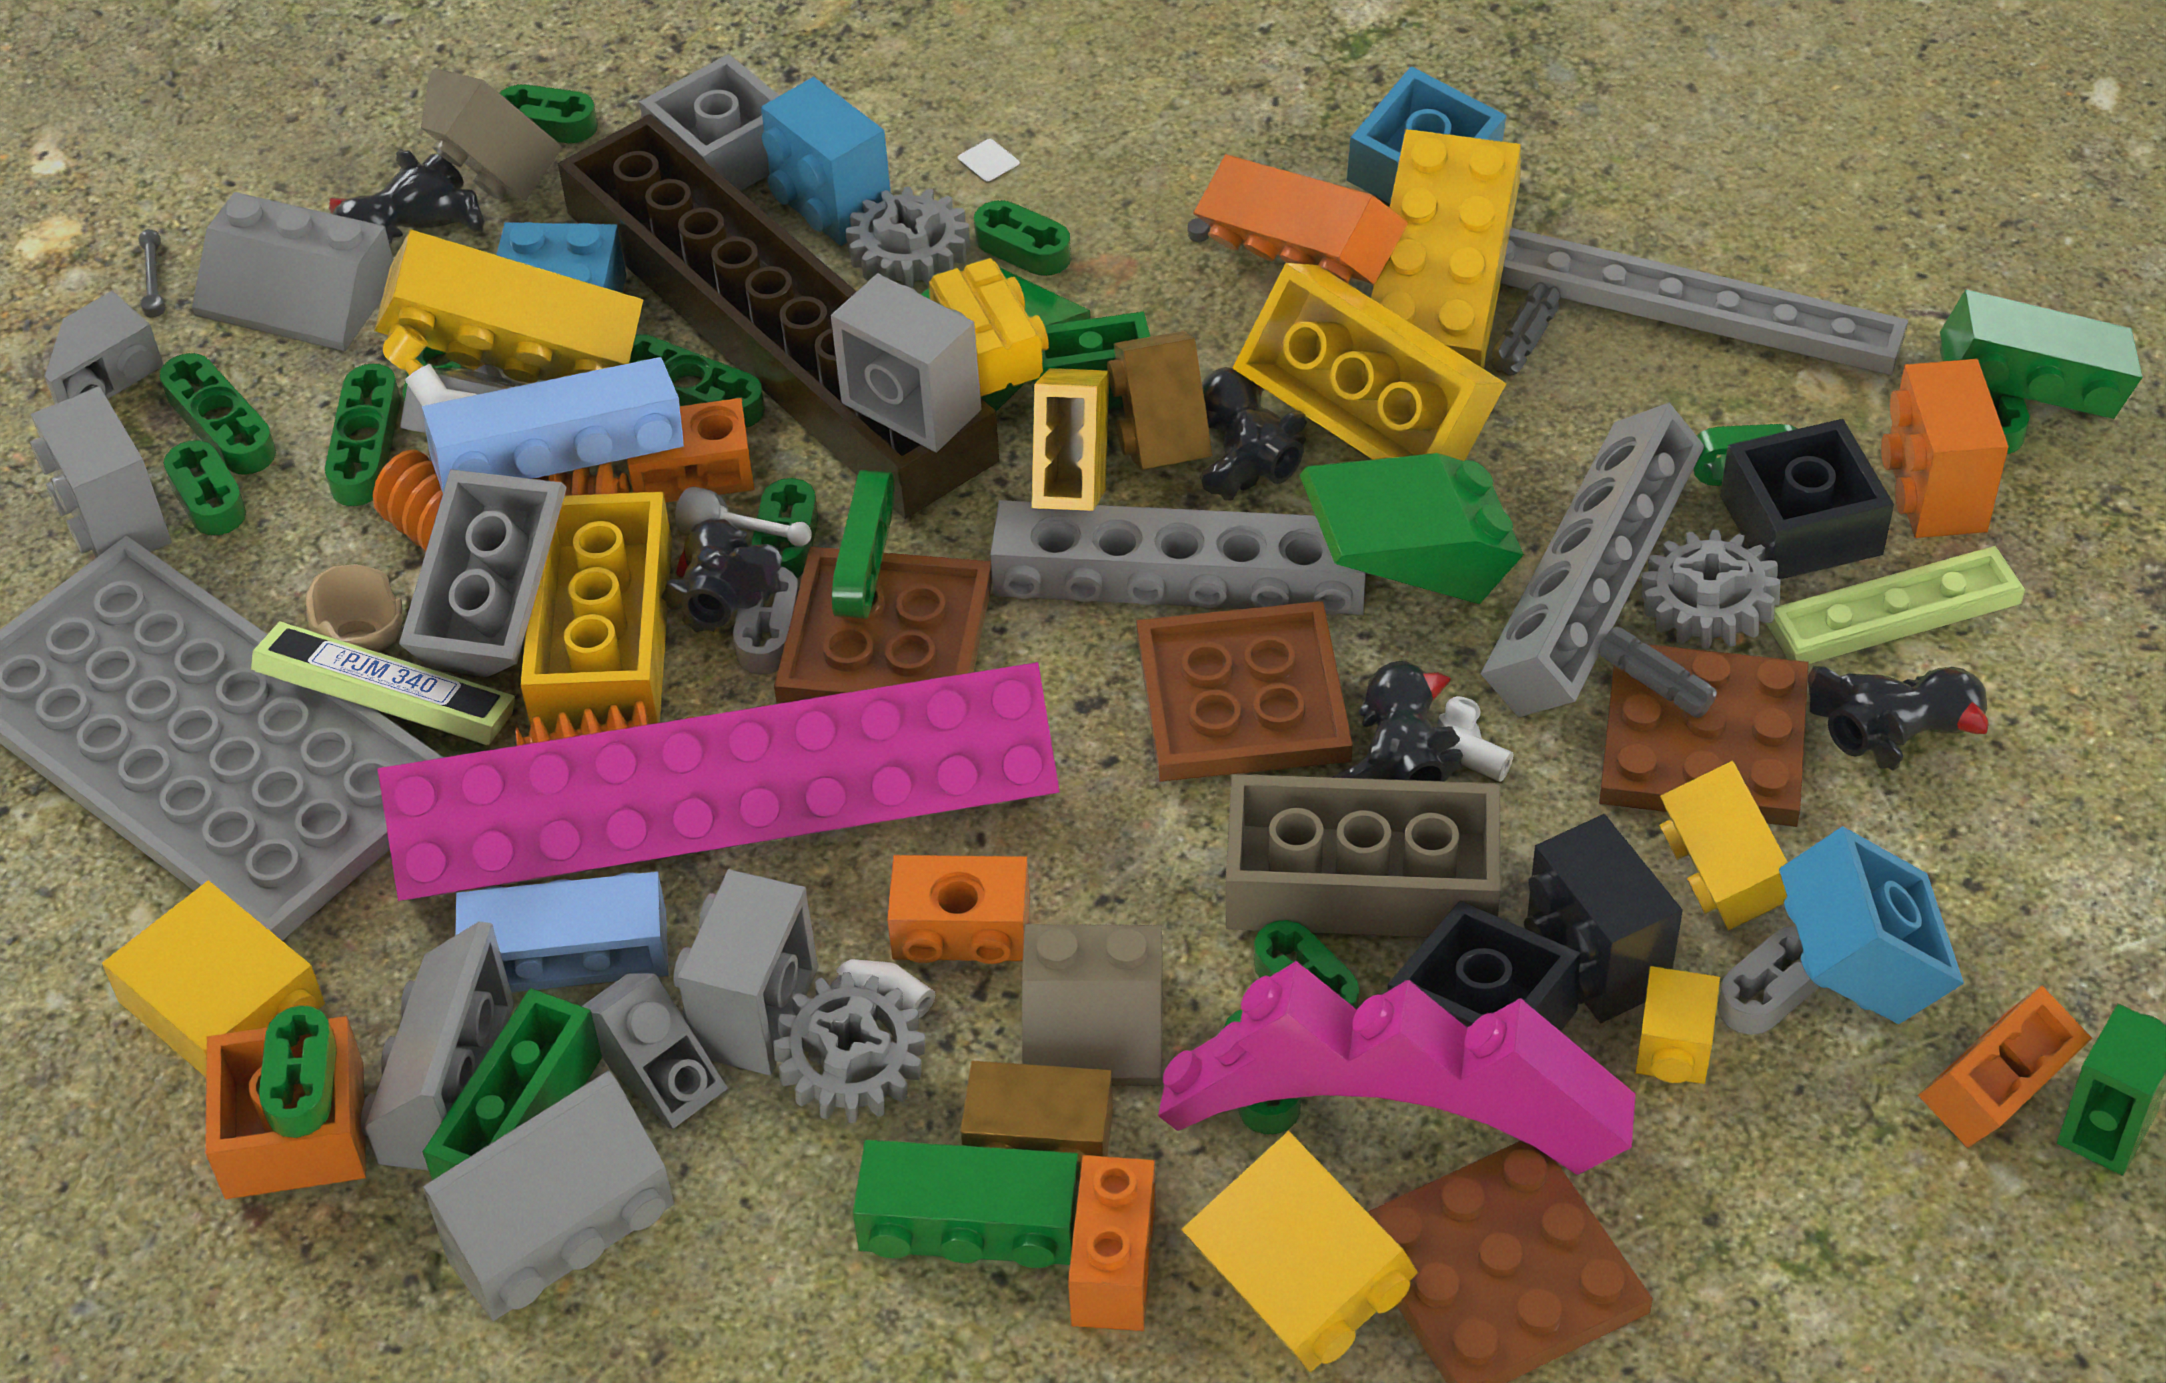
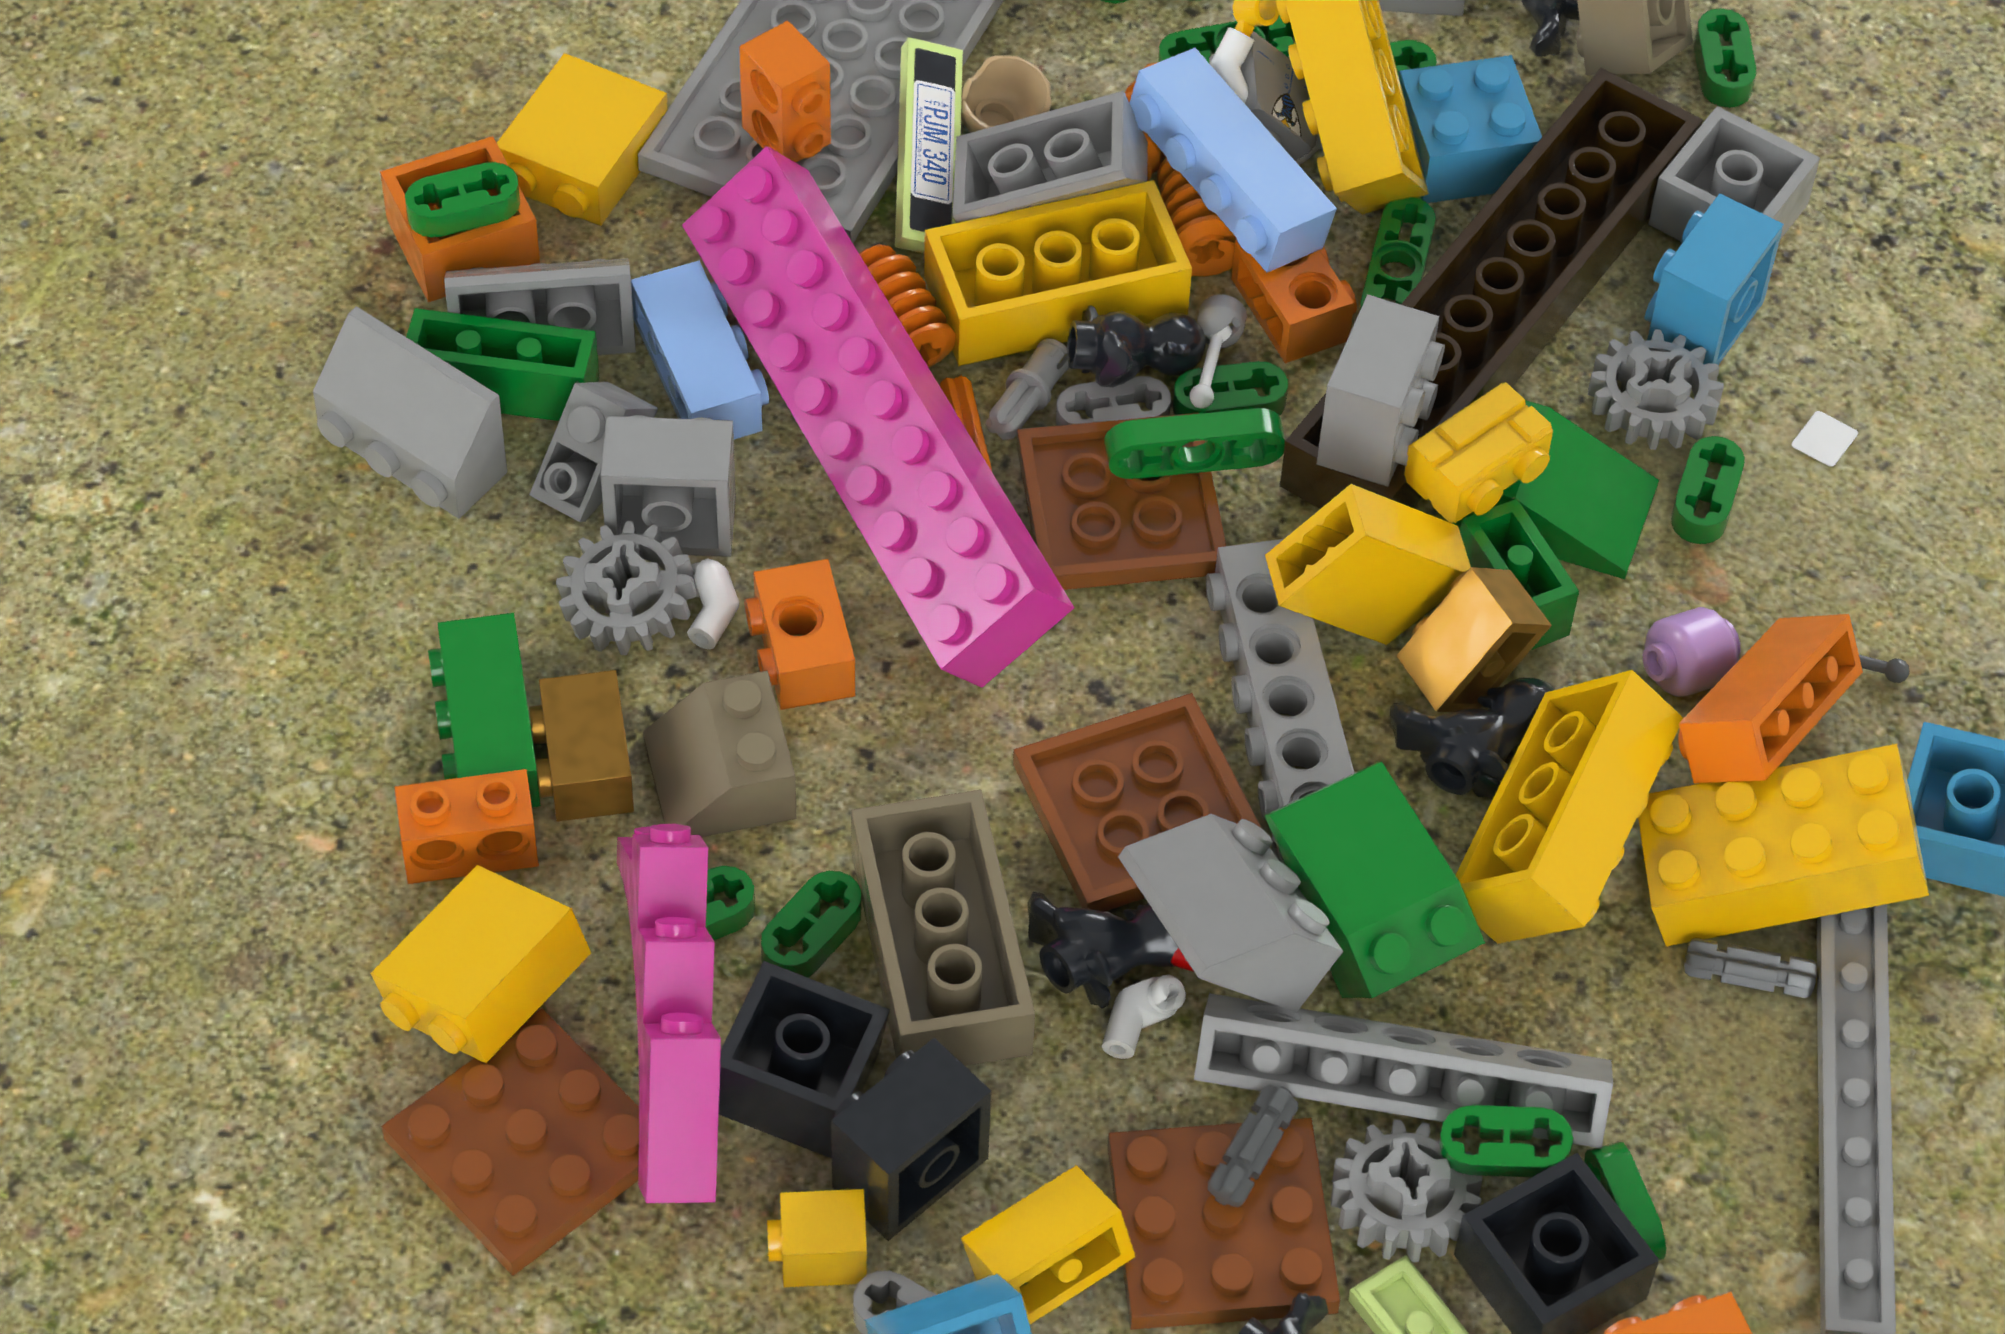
camera: 70 degrees right, 5 degrees up
none -> orange brick [739,20,831,163]
none -> light grey axle [986,338,1069,440]
none -> light grey slope [1118,814,1343,1013]
none -> green beam [1439,1105,1573,1177]
none -> lavender head [1643,607,1741,697]

